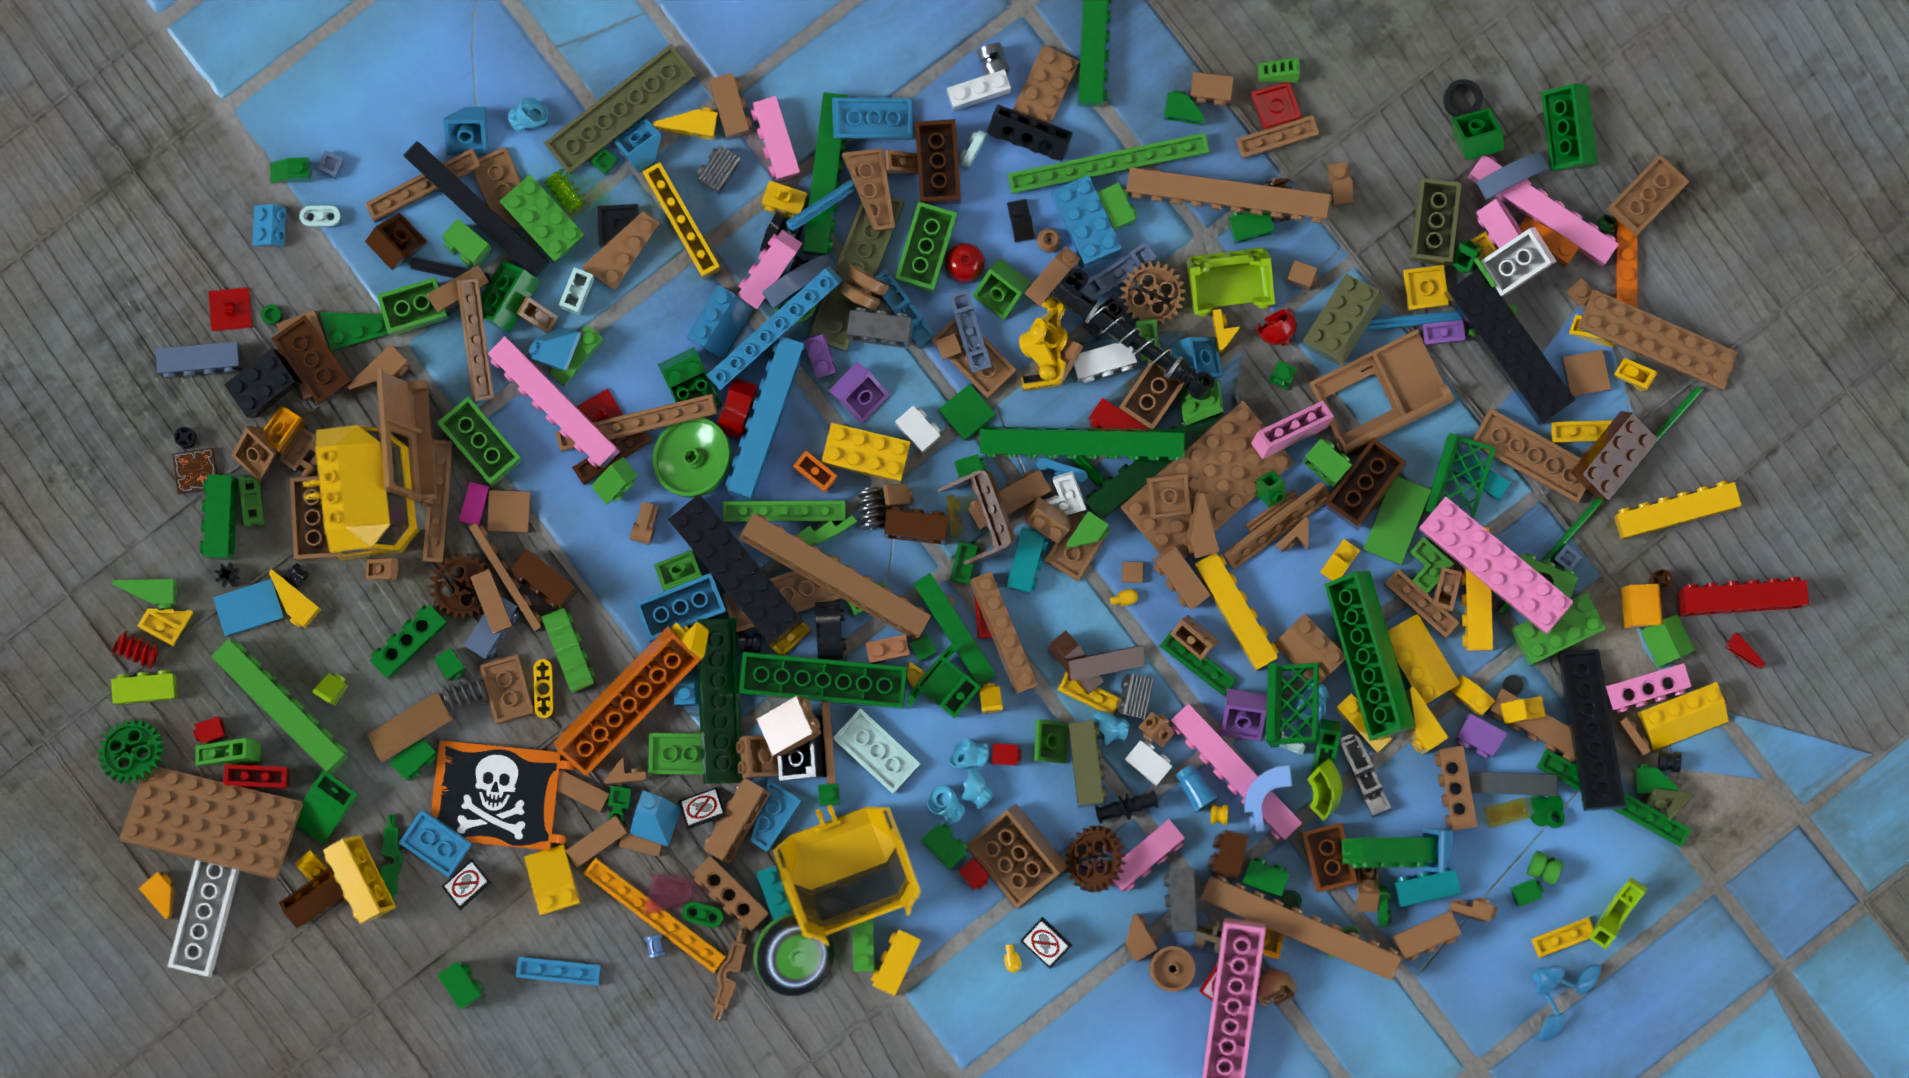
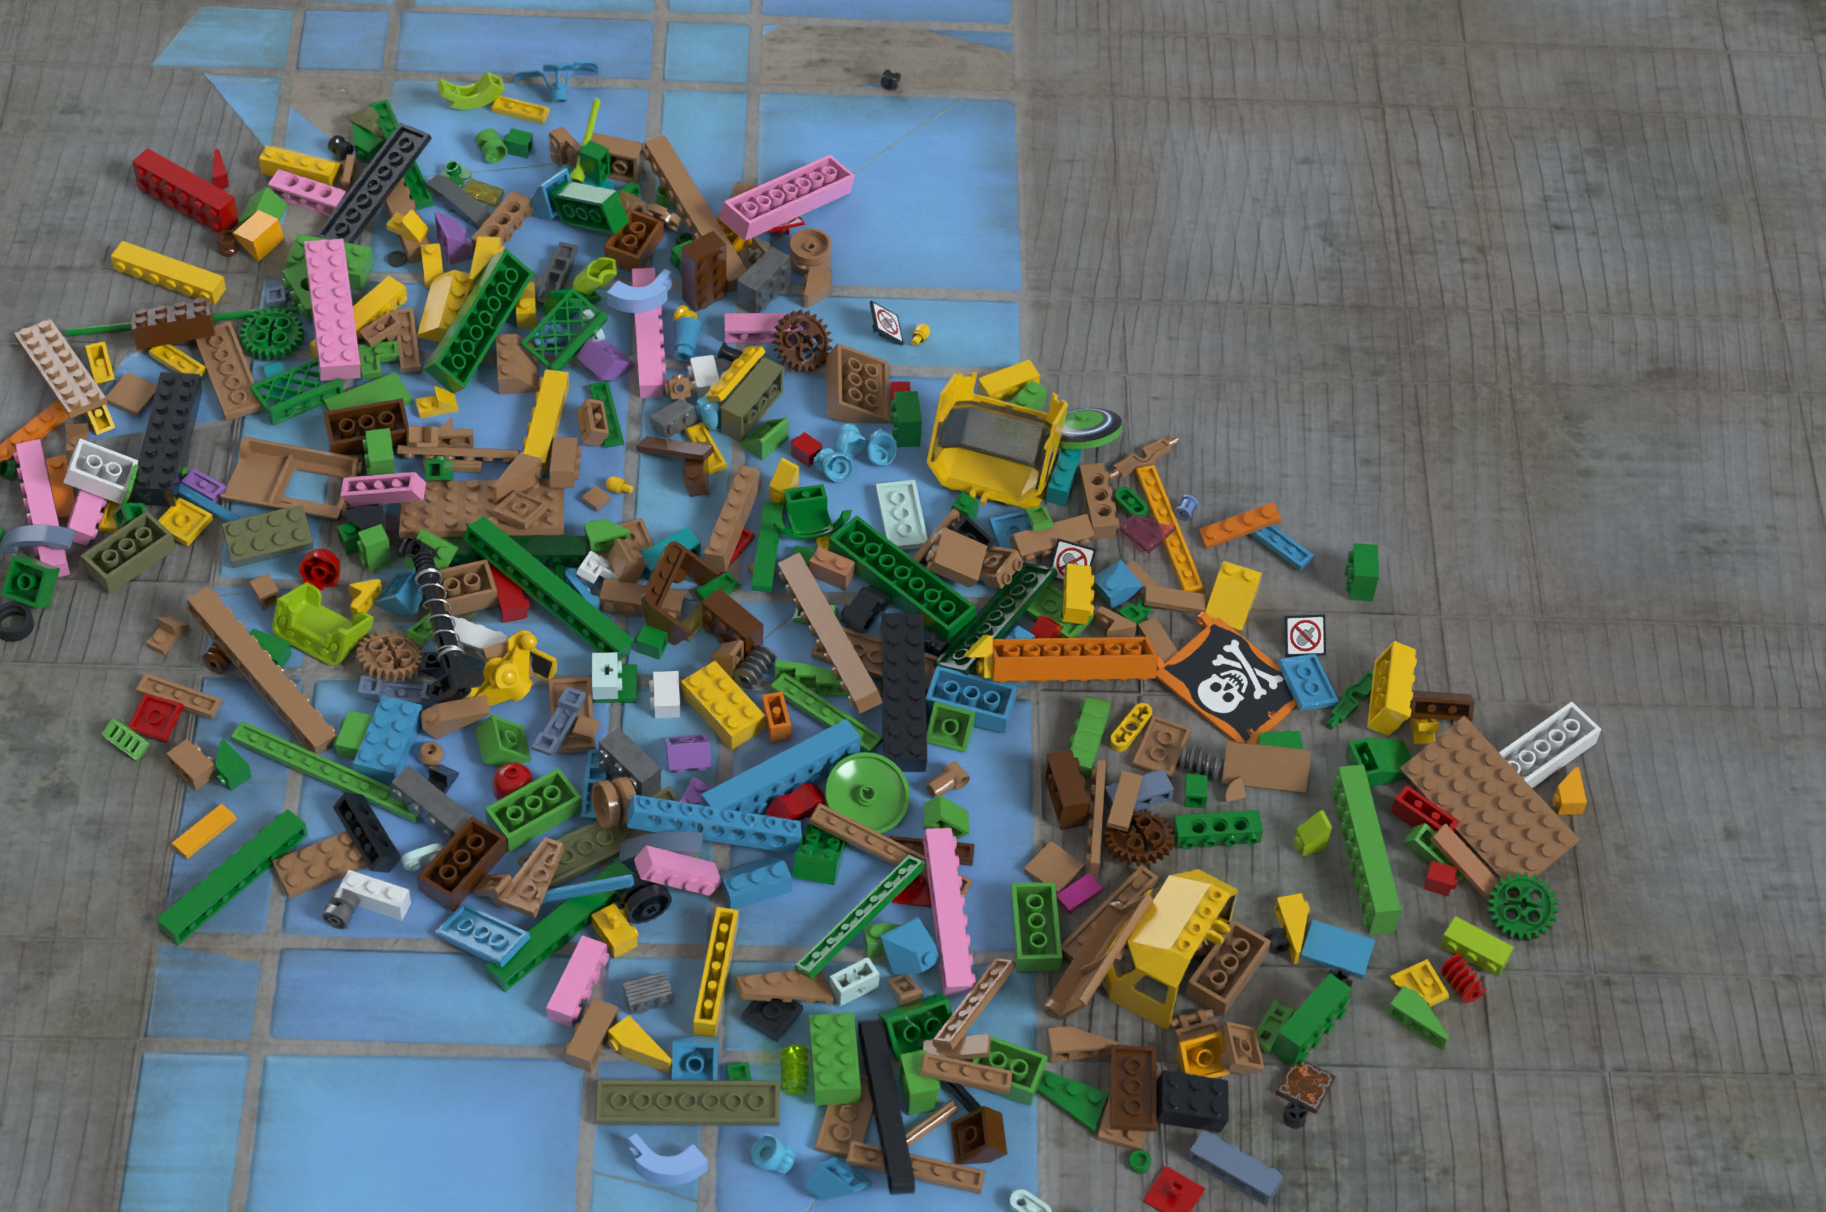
camera: 145 degrees left, 30 degrees down
none -> light orange tile [172,803,237,859]
none -> green gear [240,308,304,361]
none -> black slope [342,503,386,530]
none -> bright green brick [356,524,392,572]
none -> flat silver brick [389,765,472,841]
none -> medium nougat panel [407,426,438,447]
none -> lime piece [570,98,601,184]
none -> green slope [579,140,610,186]
none -> light aqua brick [592,653,622,699]
none -> light blue arch [628,1133,708,1185]
none -> medium nougat plate [644,203,682,232]
none -> yellow plate [705,346,766,402]
none -> green tile [794,855,926,979]
none -> medium nougat axle [906,1101,958,1147]
none -> medium nougat tile [920,1052,1012,1094]
none -> bright green tile [1025,505,1054,531]
none -> red brick [1030,616,1063,639]
none -> yellow brick [1063,563,1094,625]
none -> orange plate [1199,502,1282,549]
none -> medium nougat tile [1224,777,1246,802]
none -> nougat tile [1430,824,1500,902]

